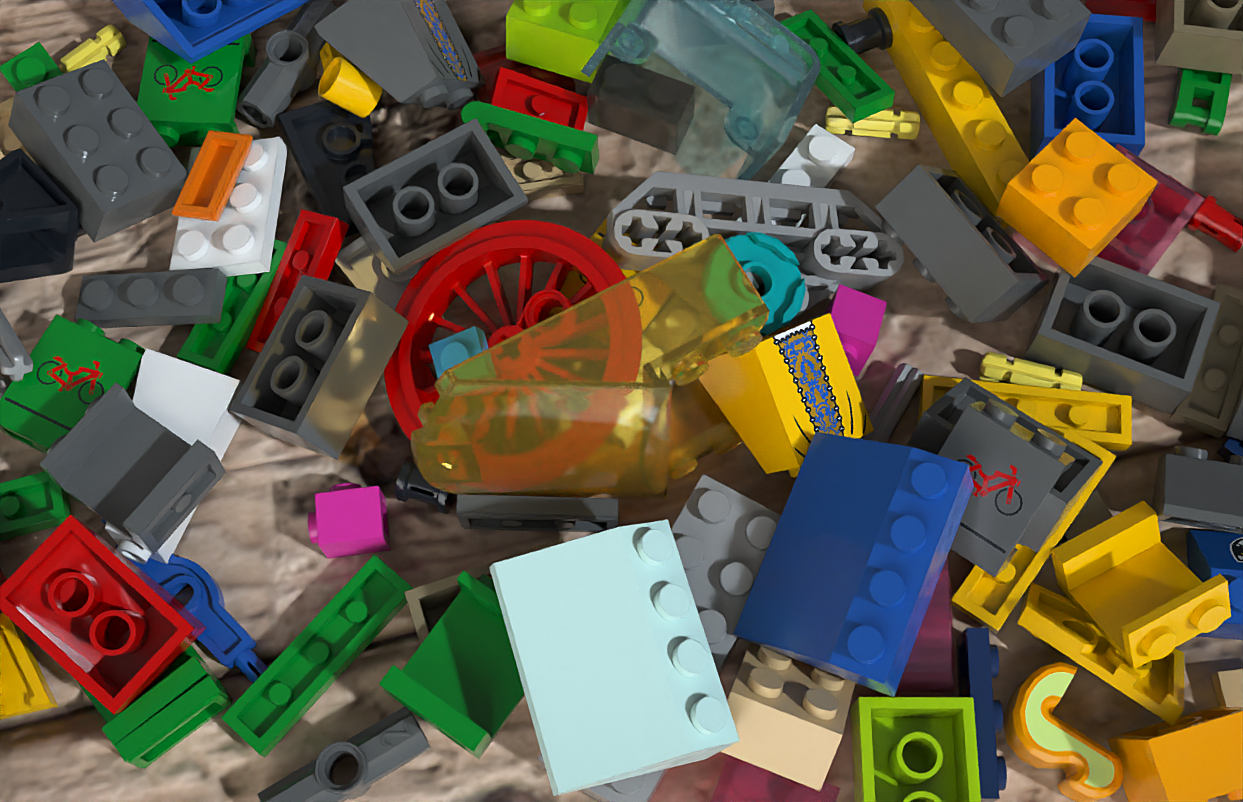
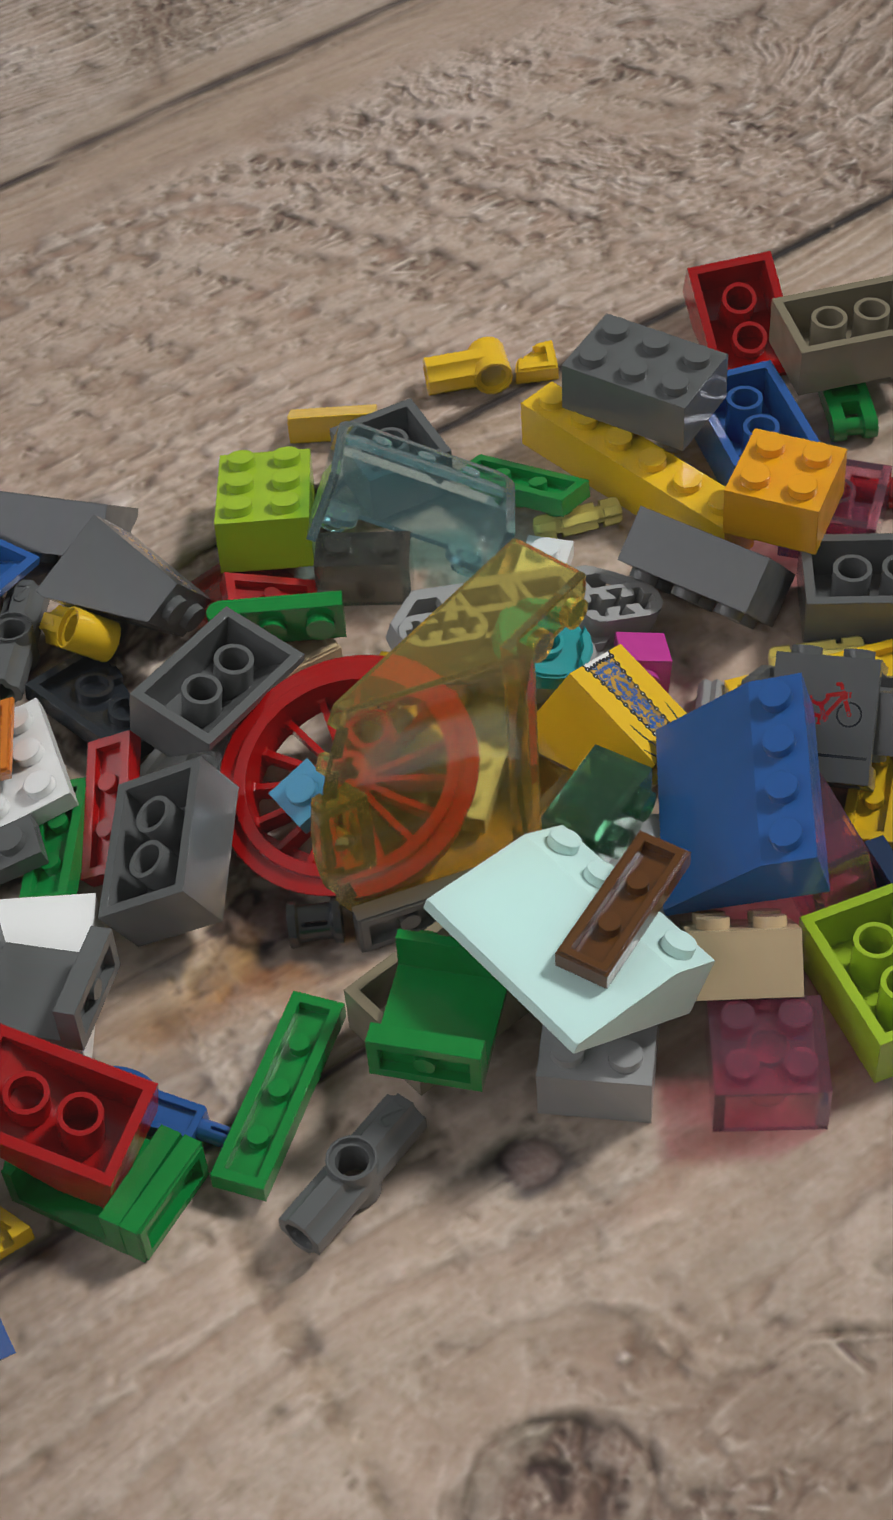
camera: 20 degrees left, 20 degrees down
dark pink brick [308,483,391,559] -> none
black bush [831,7,893,55] -> none
none -> clear green brick [541,744,656,863]
none -> reddish brown tile [555,830,691,989]

